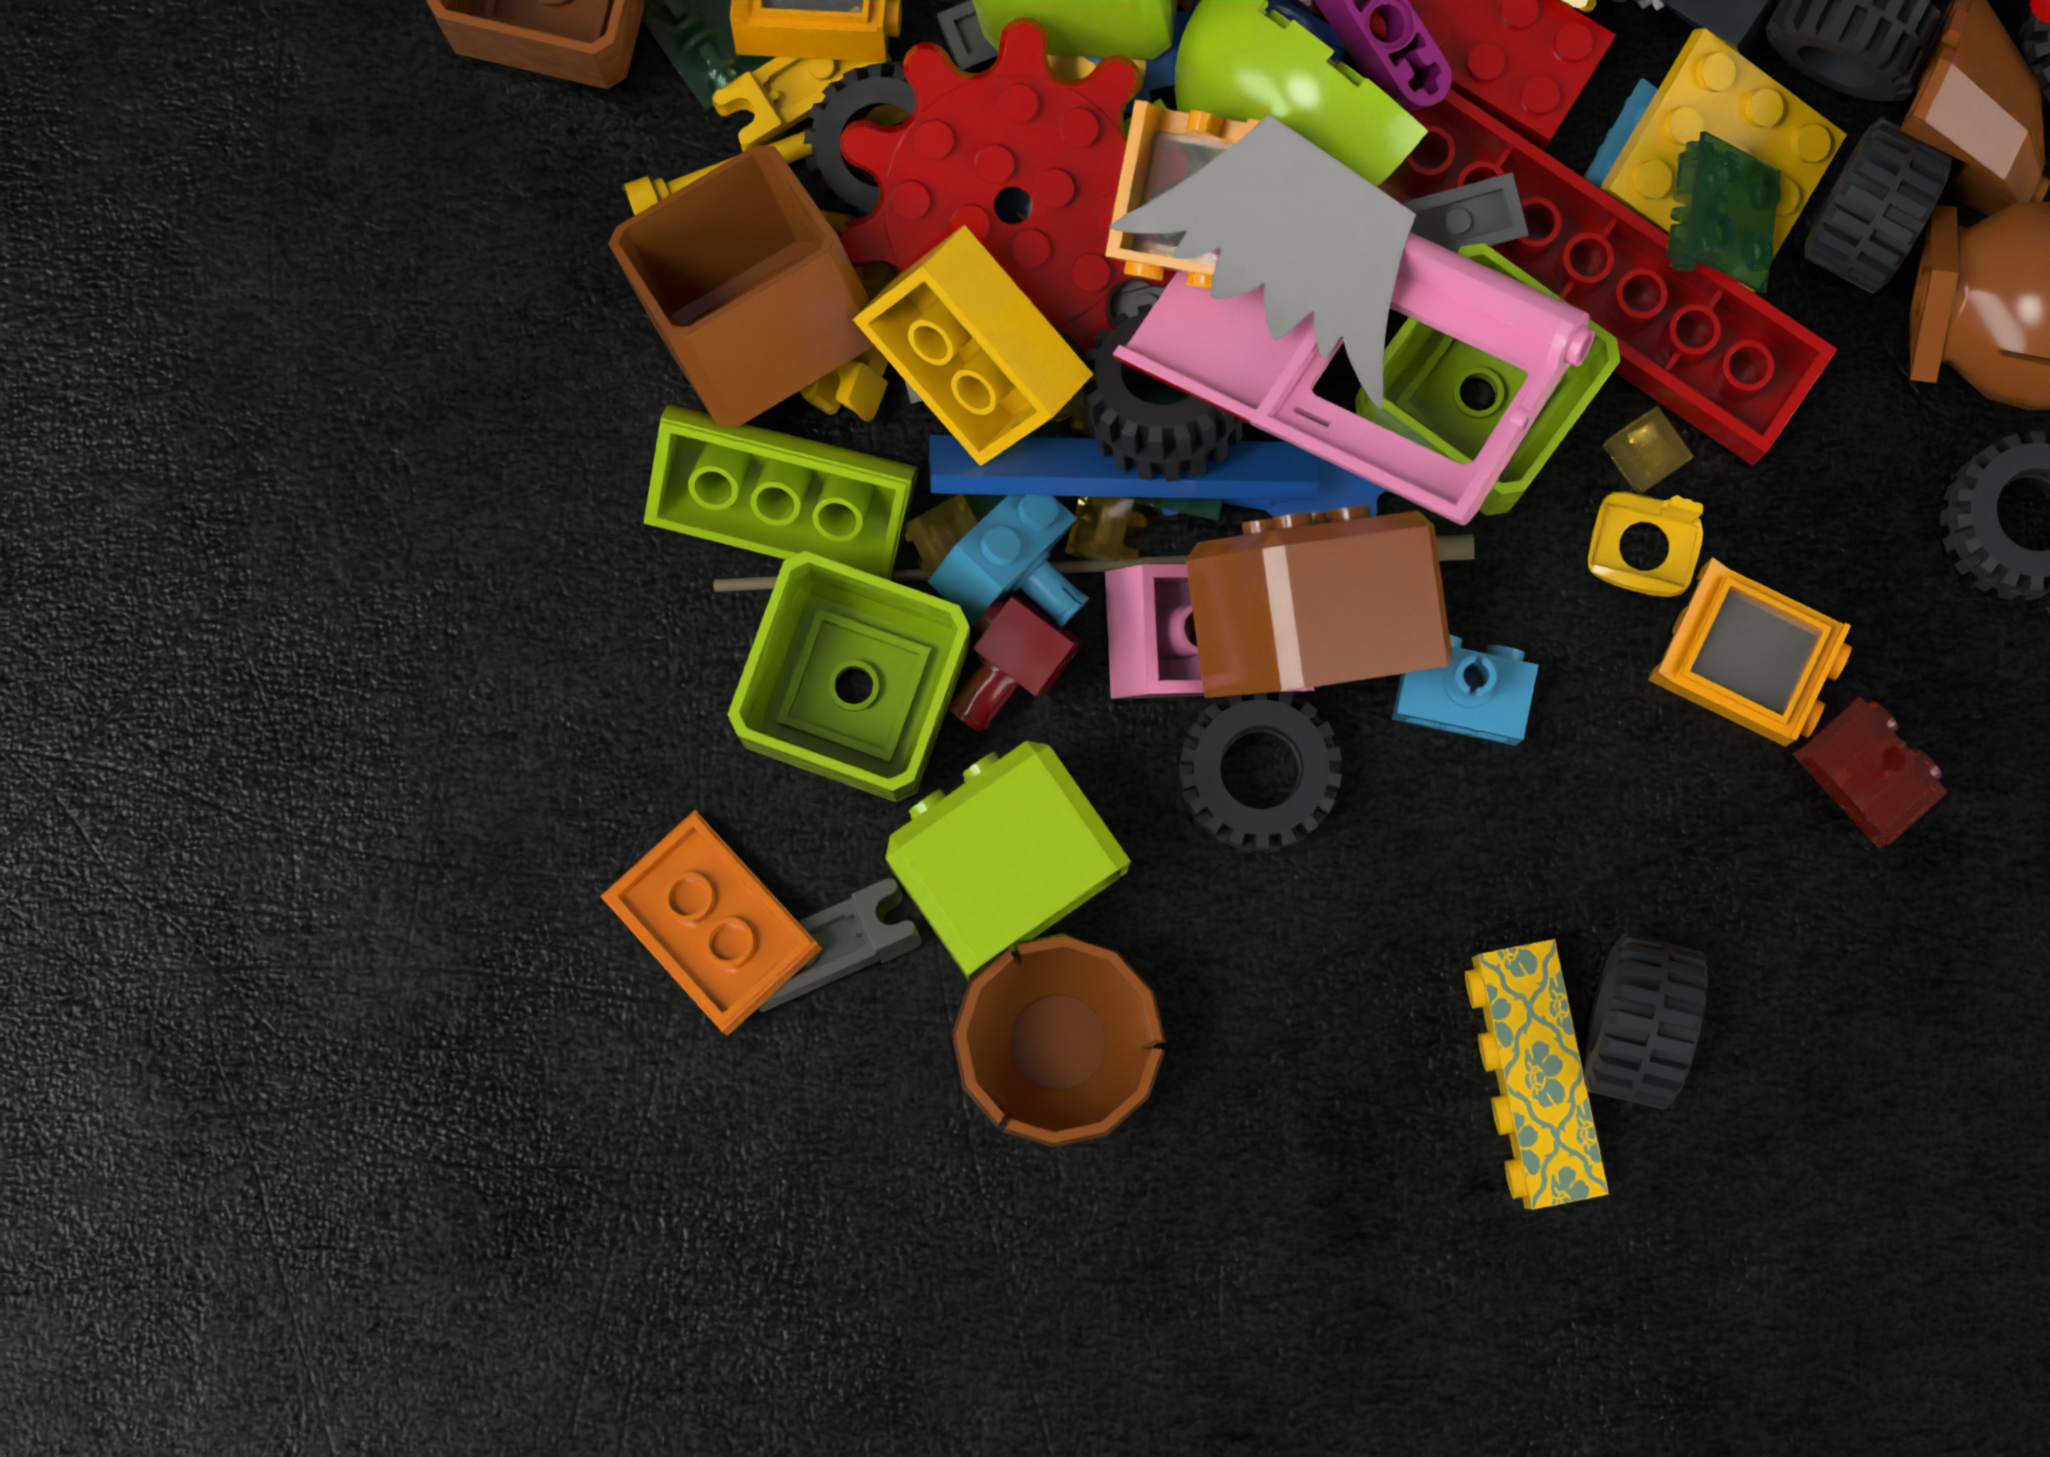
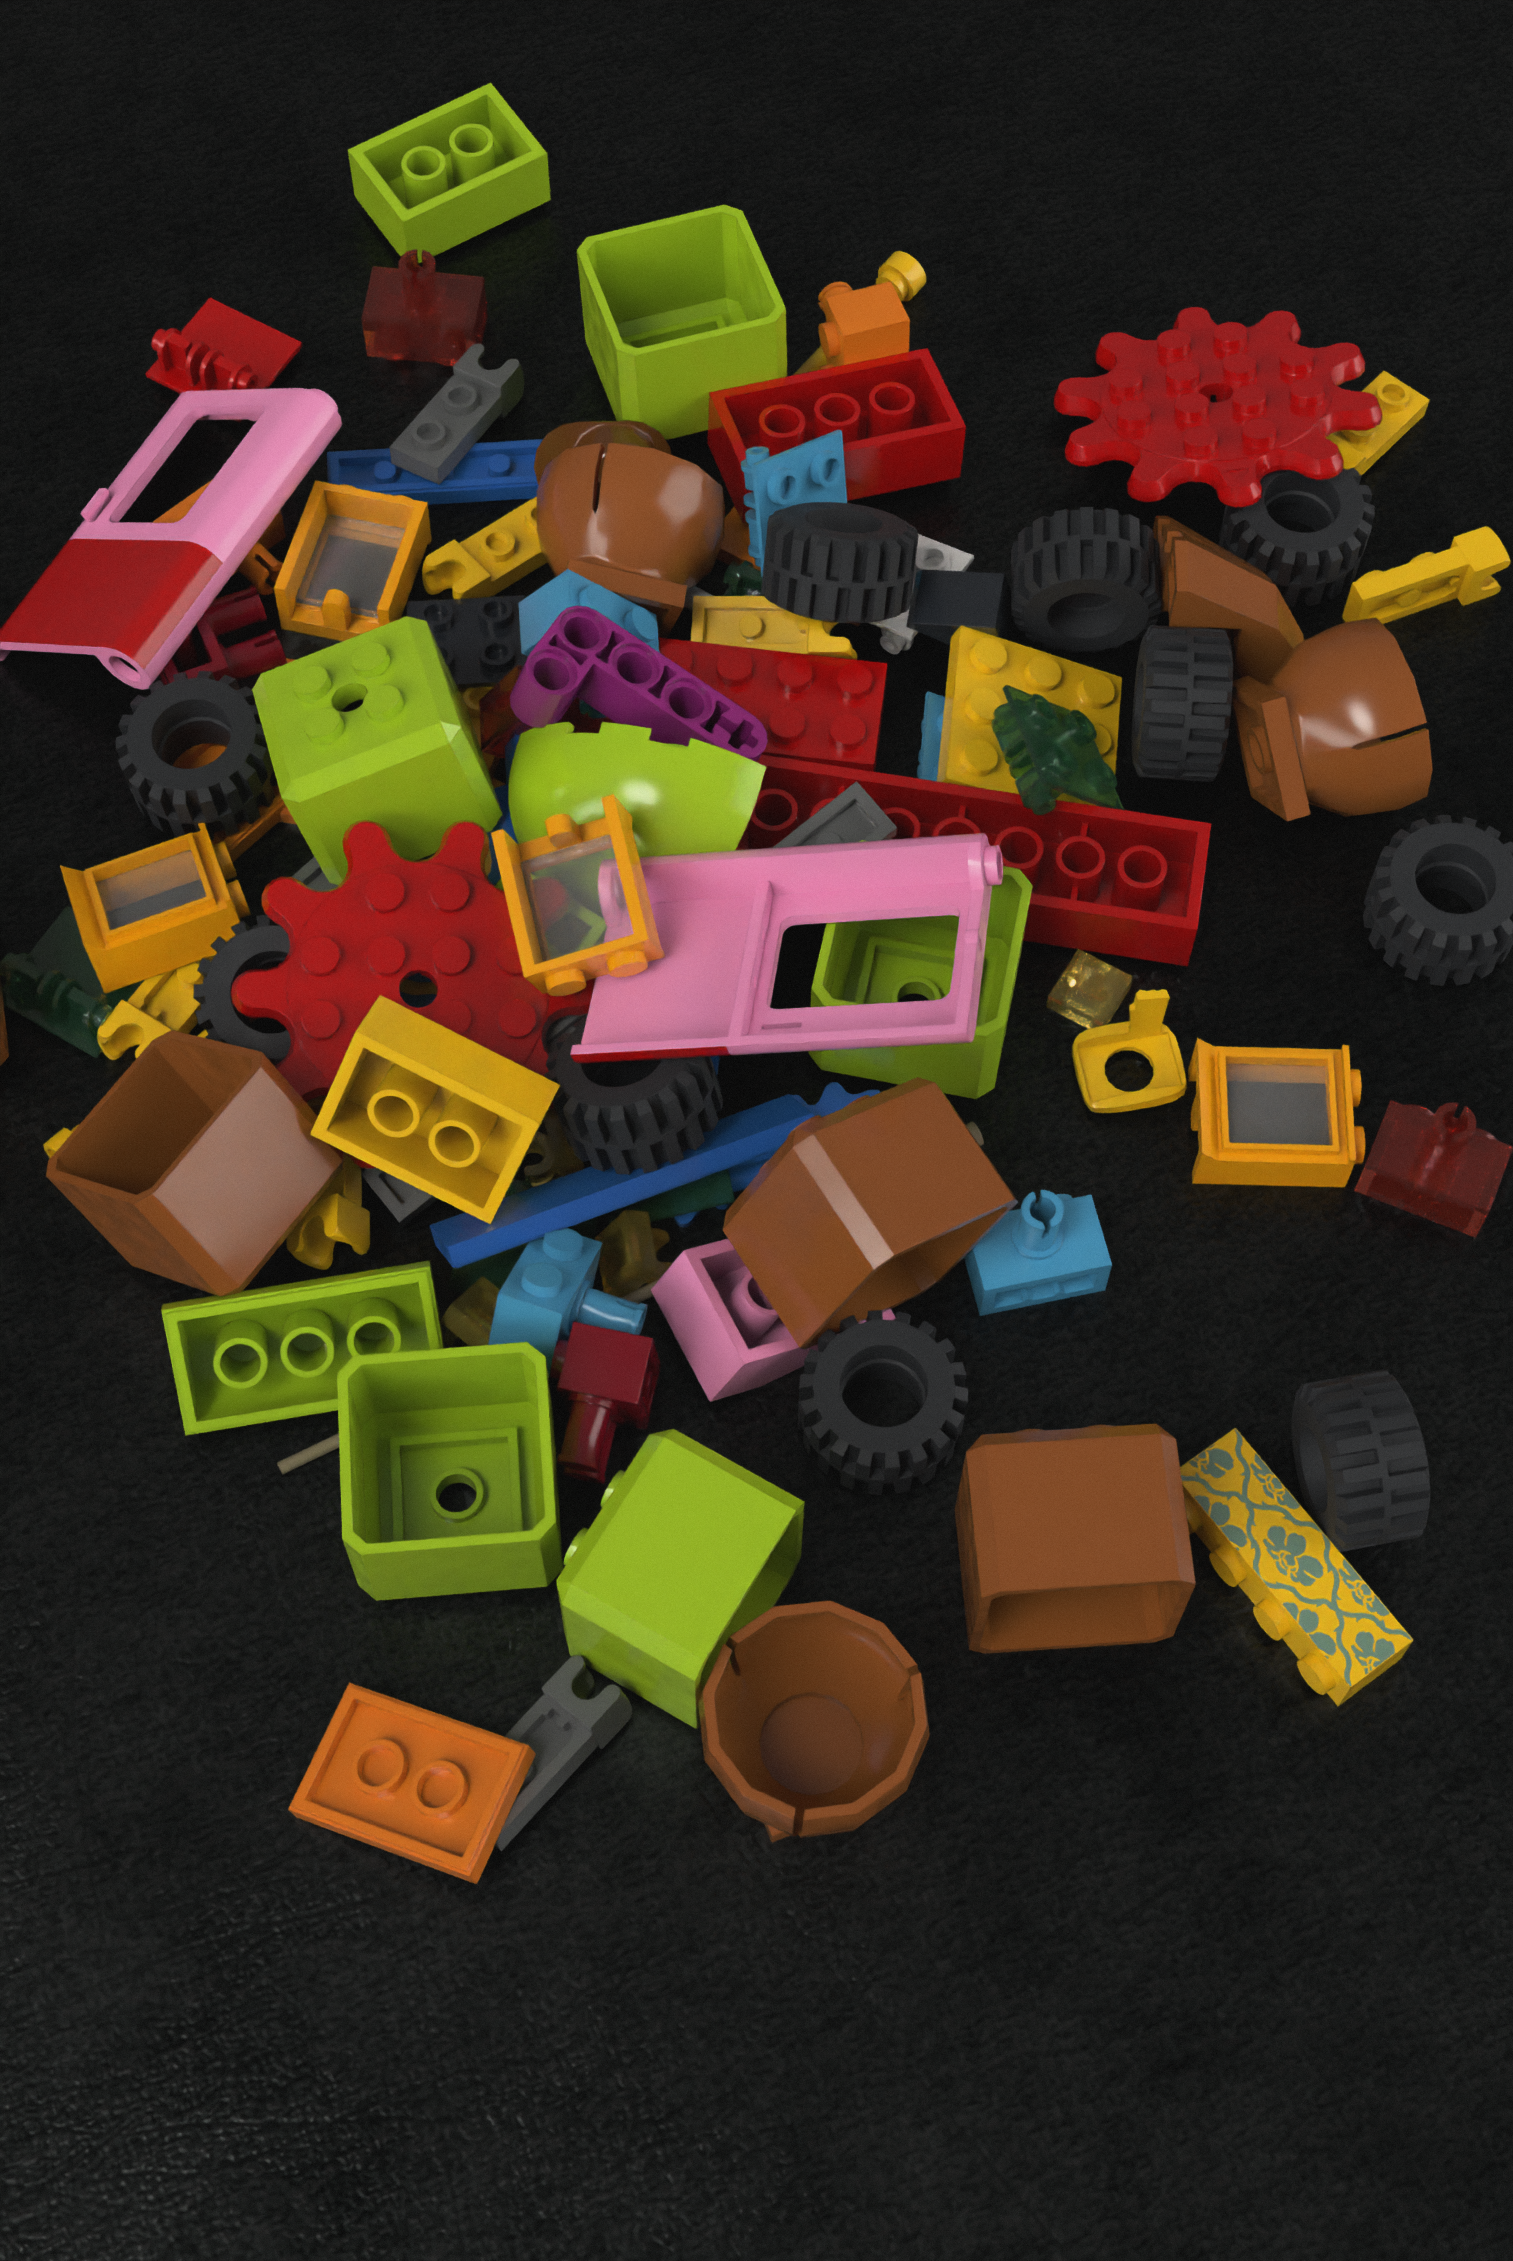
camera: 25 degrees left, 20 degrees down
light grey piece [1109,114,1416,410] -> none
none -> dark orange plate [955,1424,1196,1654]

